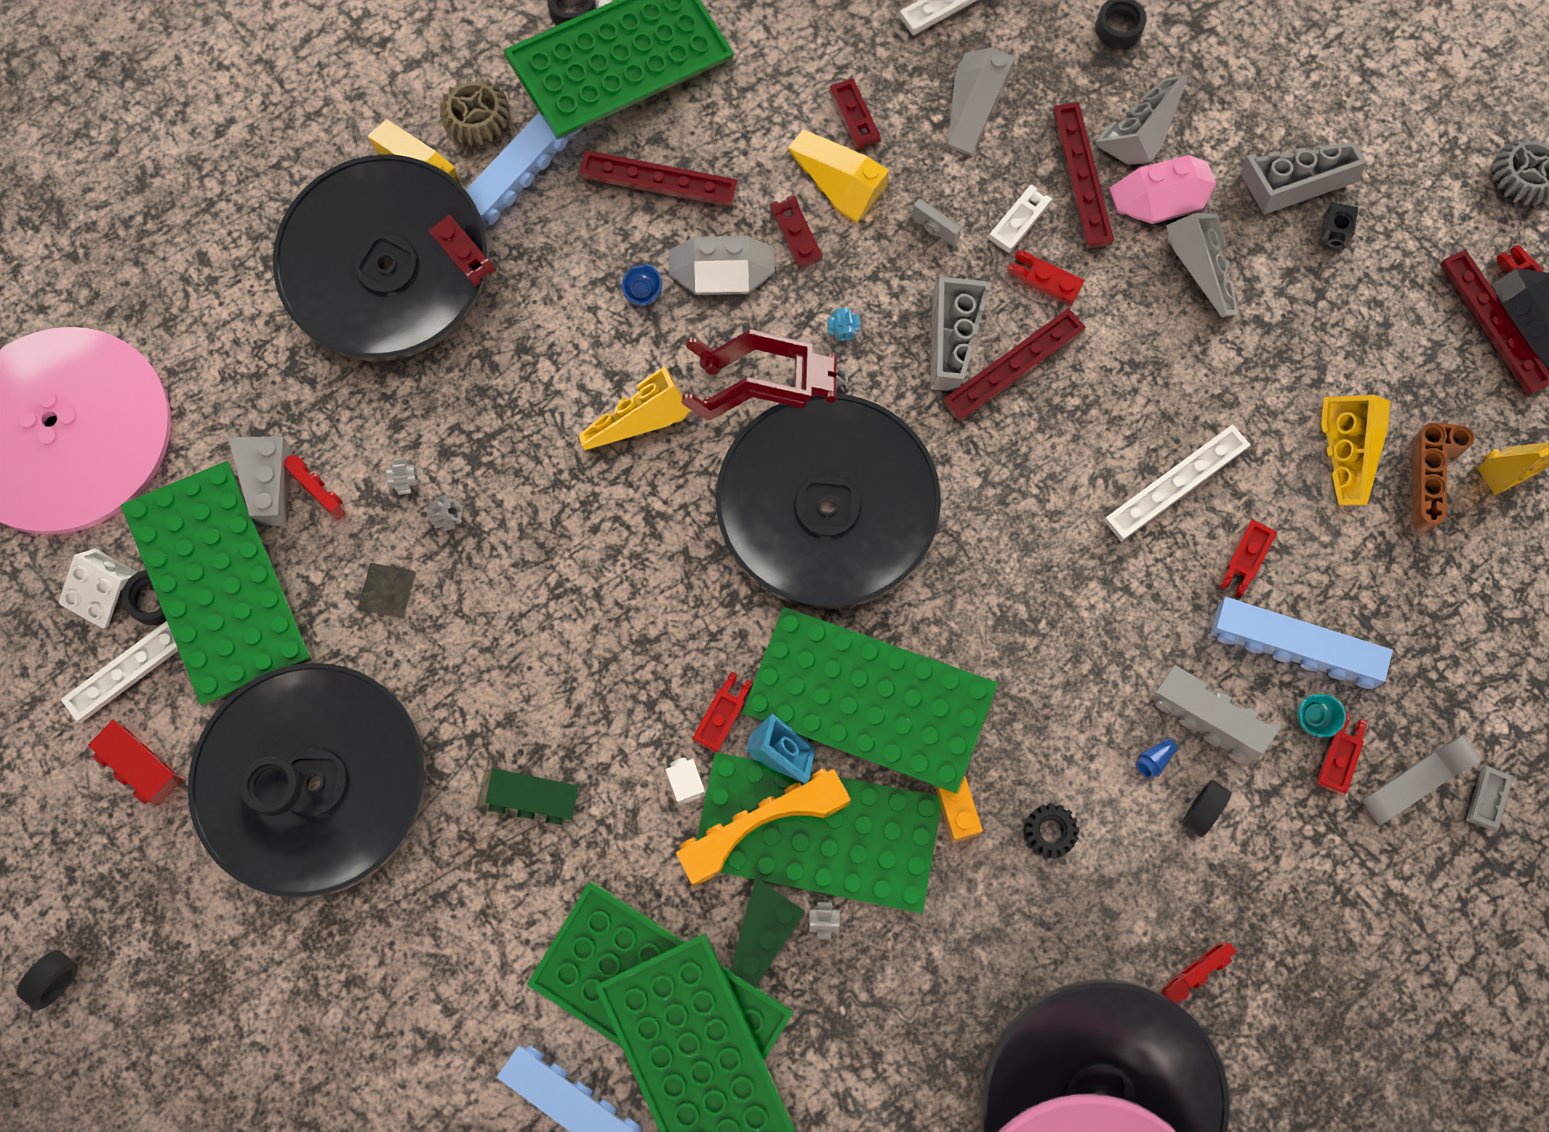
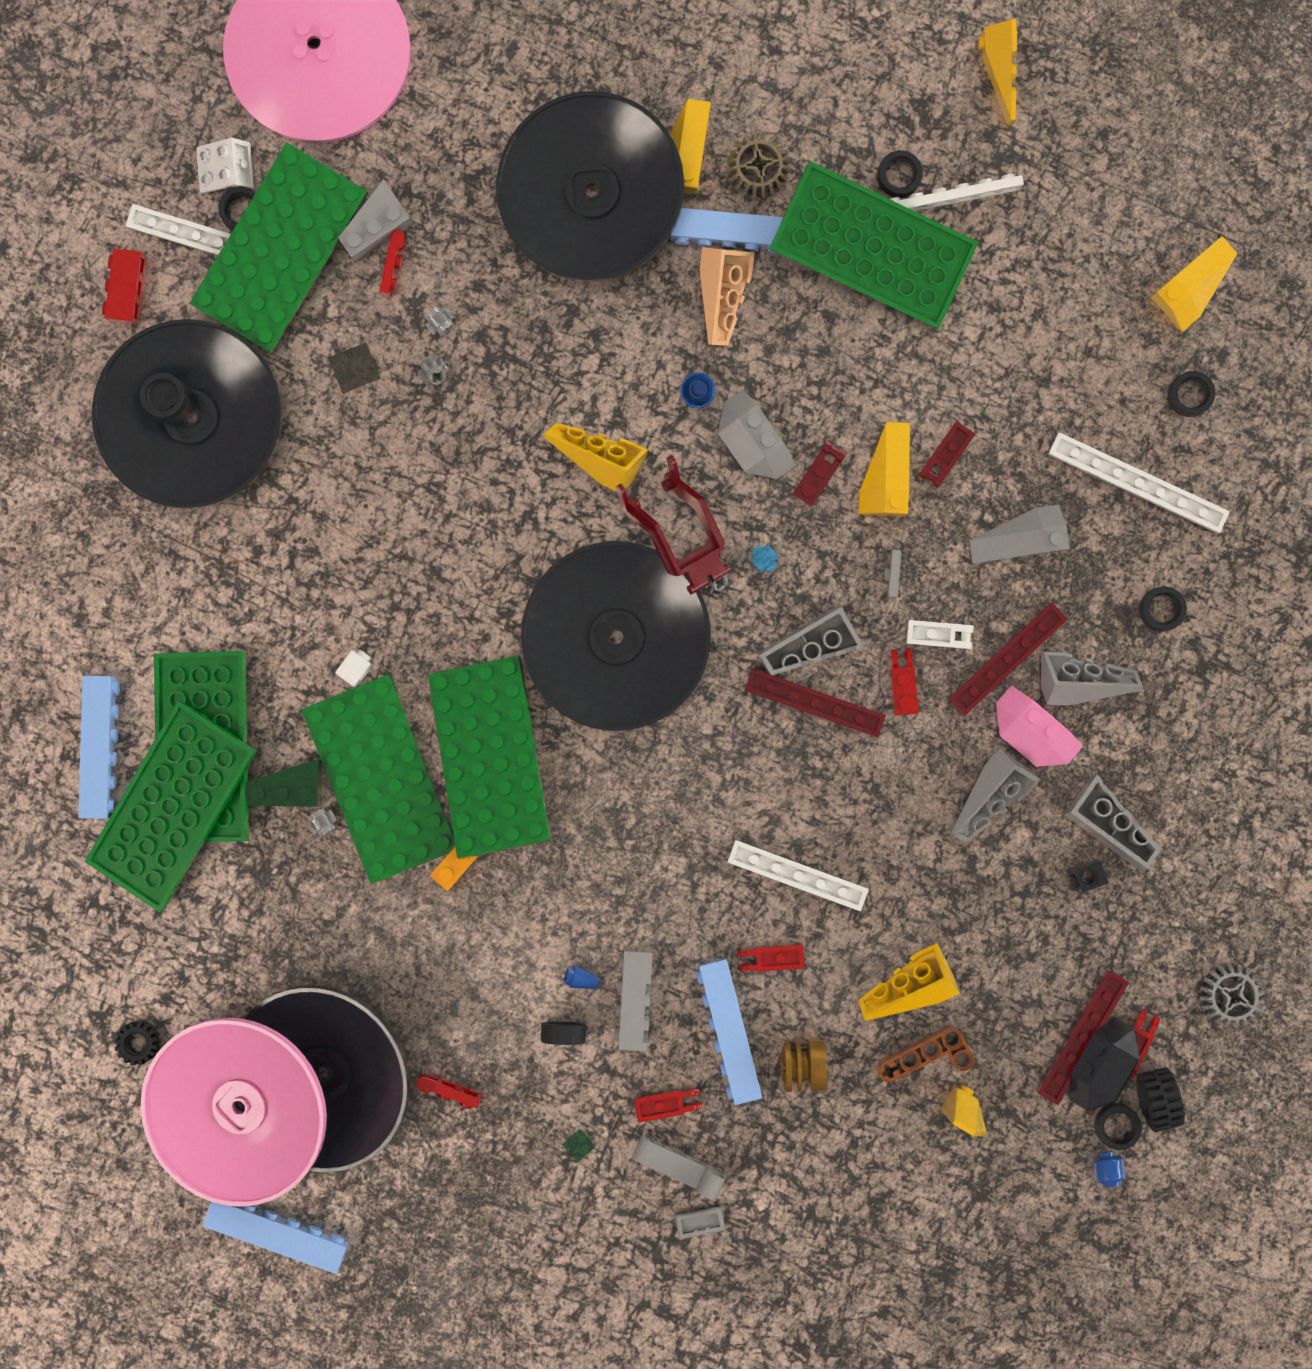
camera: 55 degrees right, 15 degrees up
dark red plate [429,214,497,287] -> none
dark green wedge [476,768,579,826] -> none
dark red plate [579,150,738,207] -> none
light orange arch [676,769,851,888] -> none
red hinge [692,672,753,753] -> none
dark azure slope [746,714,816,783] -> none
black tyre [1023,803,1079,859] -> none
teal hair [1296,694,1346,737] -> none
none -> clear green tile [562,1128,596,1162]
none -> light nougat wedge [700,247,755,345]
none -> pearl gold wheel [780,1040,827,1092]

